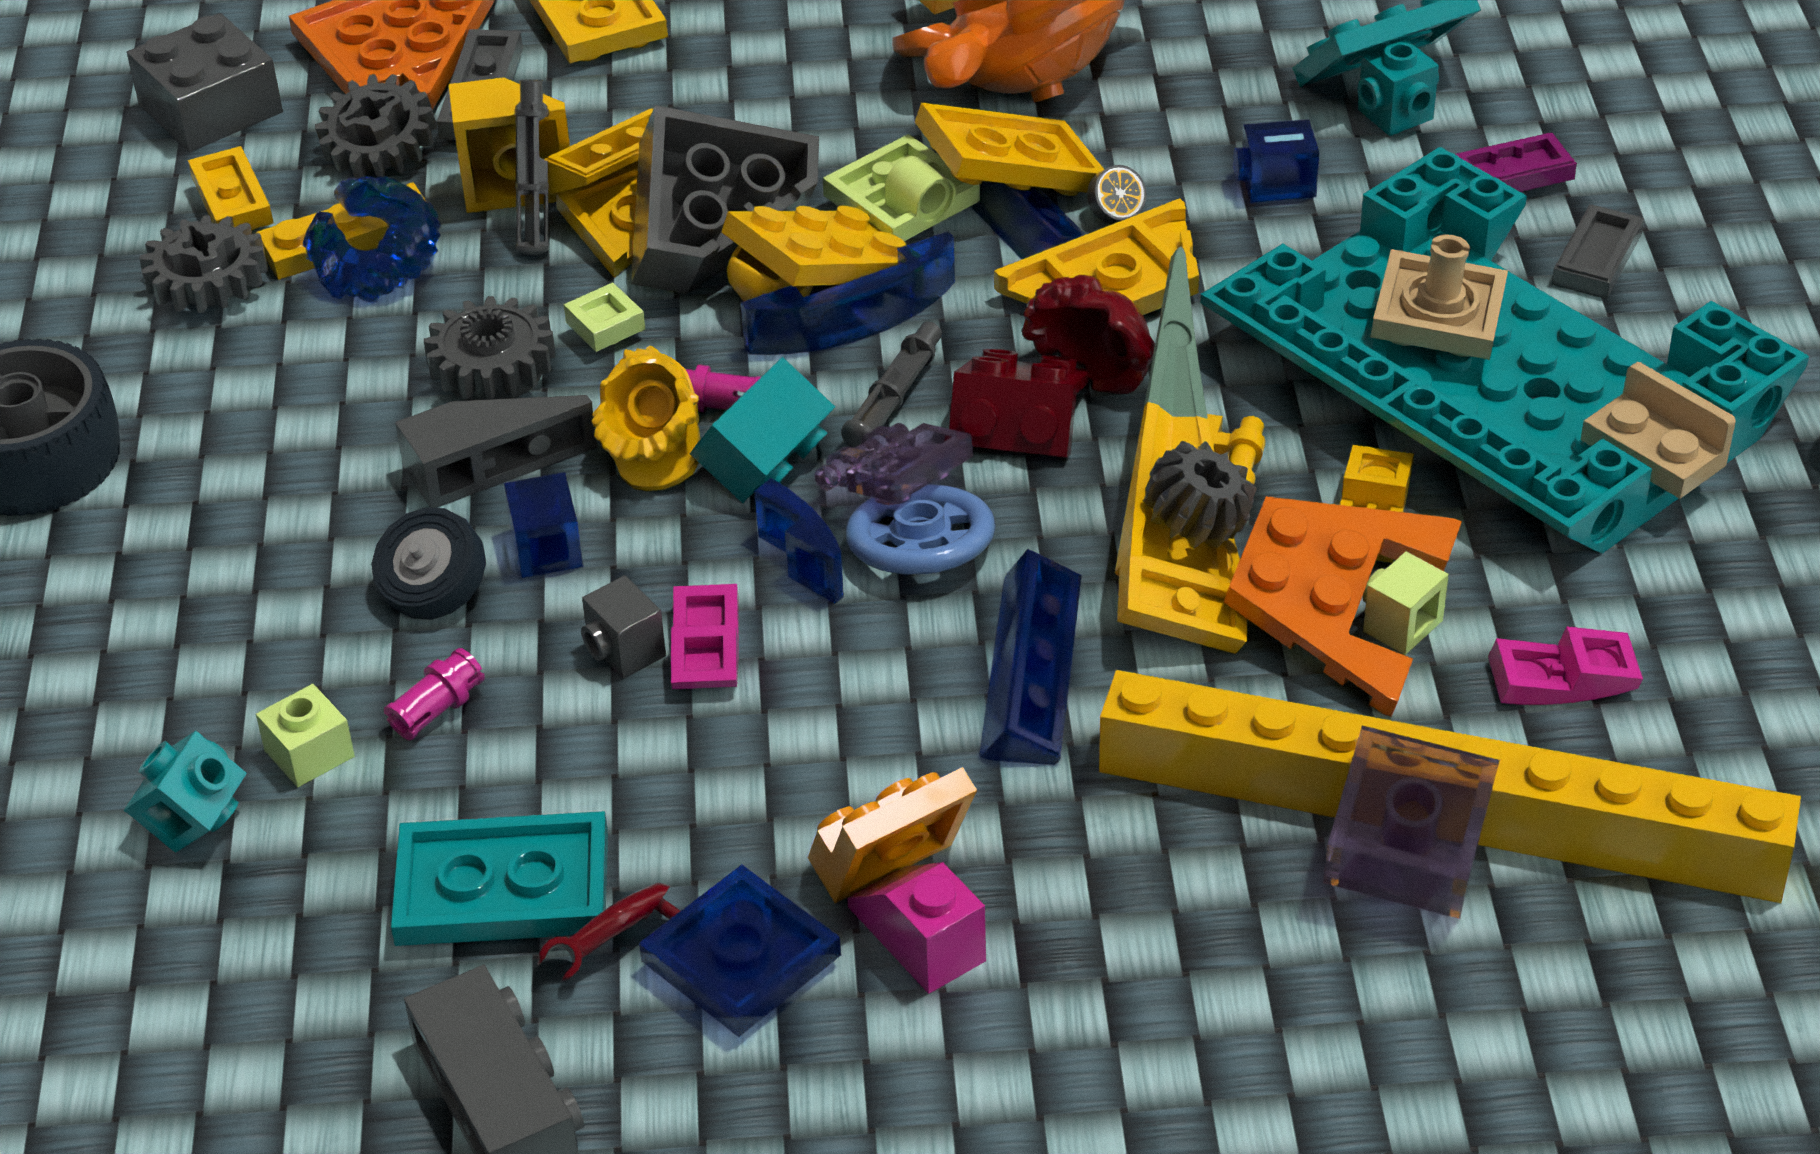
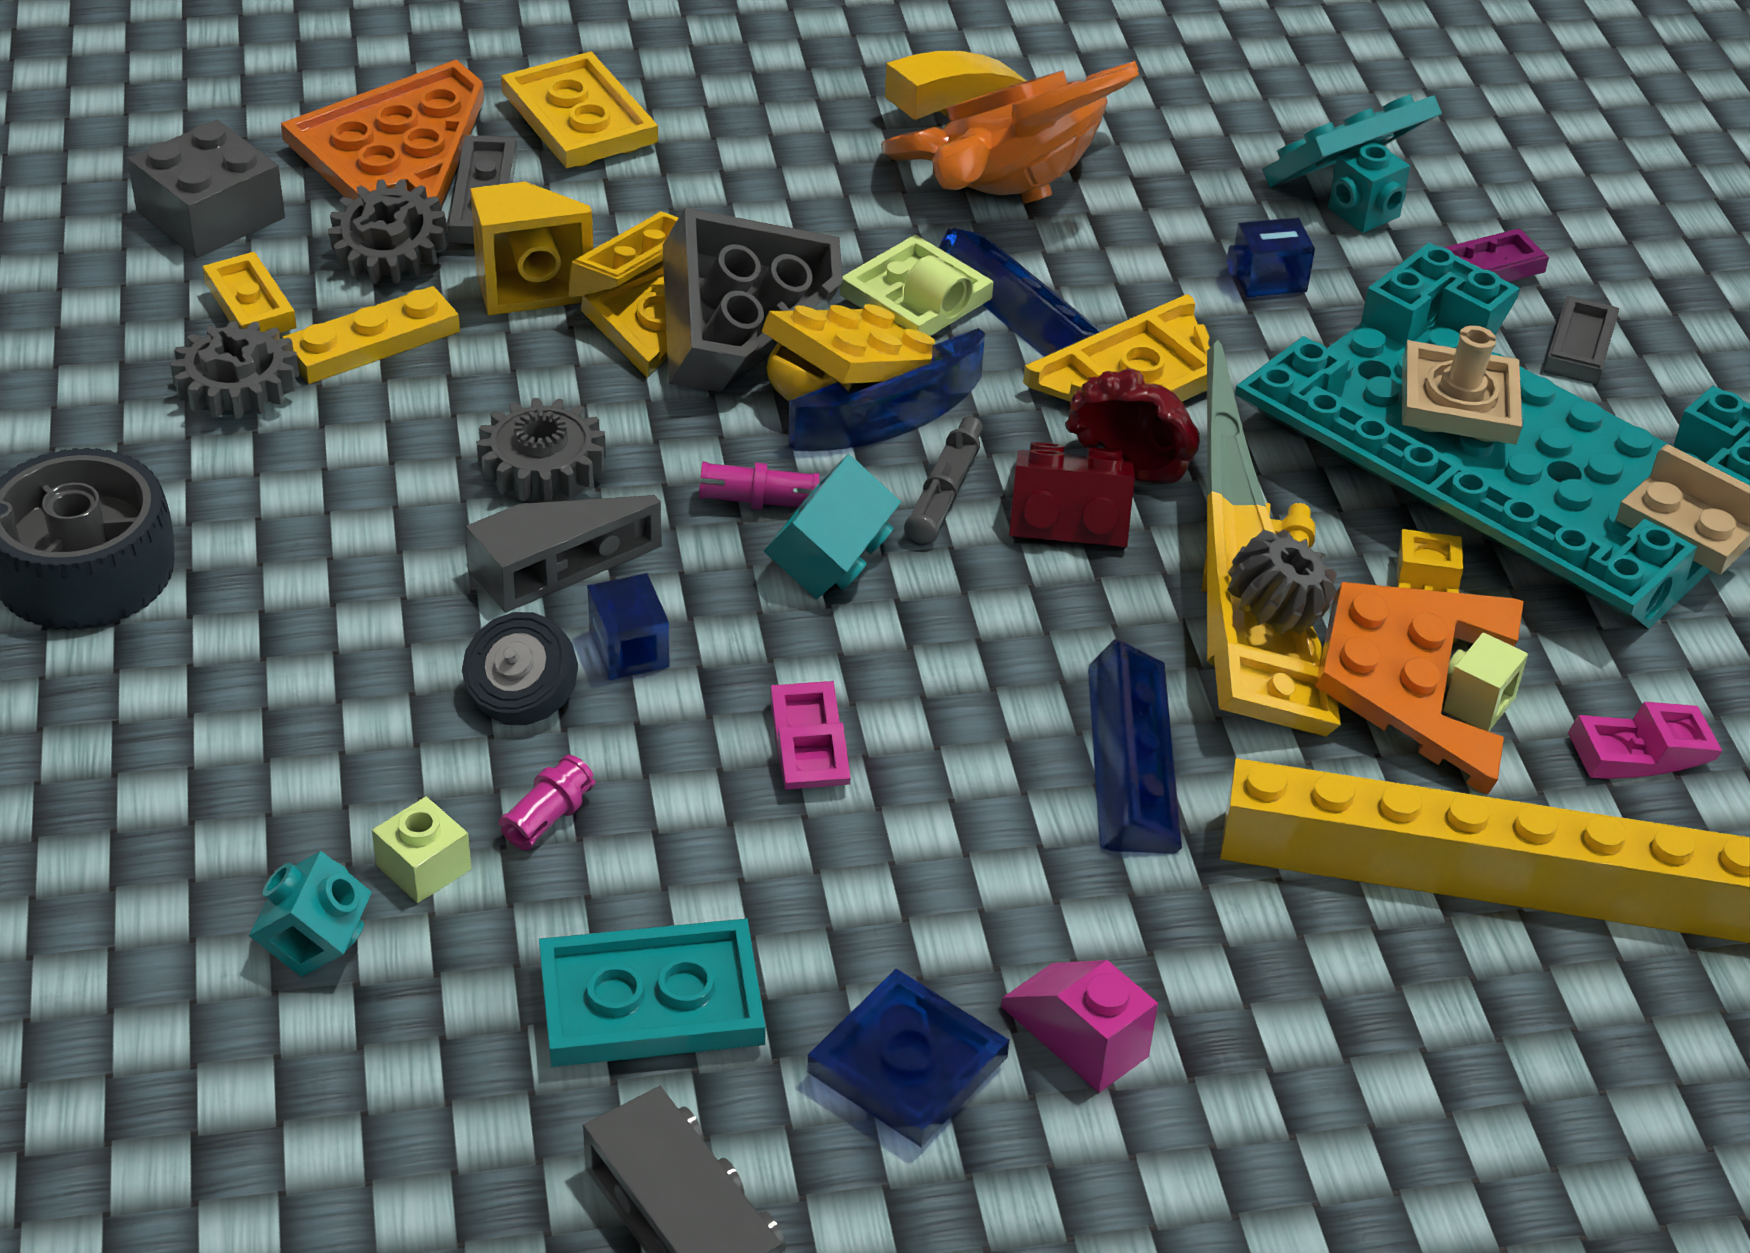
camera: 10 degrees left, 0 degrees up
clear blue piece [303,176,442,303] -> none
dark grey piece [514,80,549,256] -> none
dark red piece [537,883,695,982] -> none
yellowish green plate [564,283,645,352] -> none
dark grey plate [581,575,666,679] -> none
yellow hair [591,346,700,491] -> none
clear blue slope [755,478,844,604] -> none
light orange plate [807,767,977,903] -> none
clear purple plate [815,423,973,505] -> none
medium blue plate [846,484,995,575] -> none
yellow plate [915,102,1104,196] -> none
dark grey tile [1087,165,1147,224] -> none
slope [1323,725,1500,919] -> none

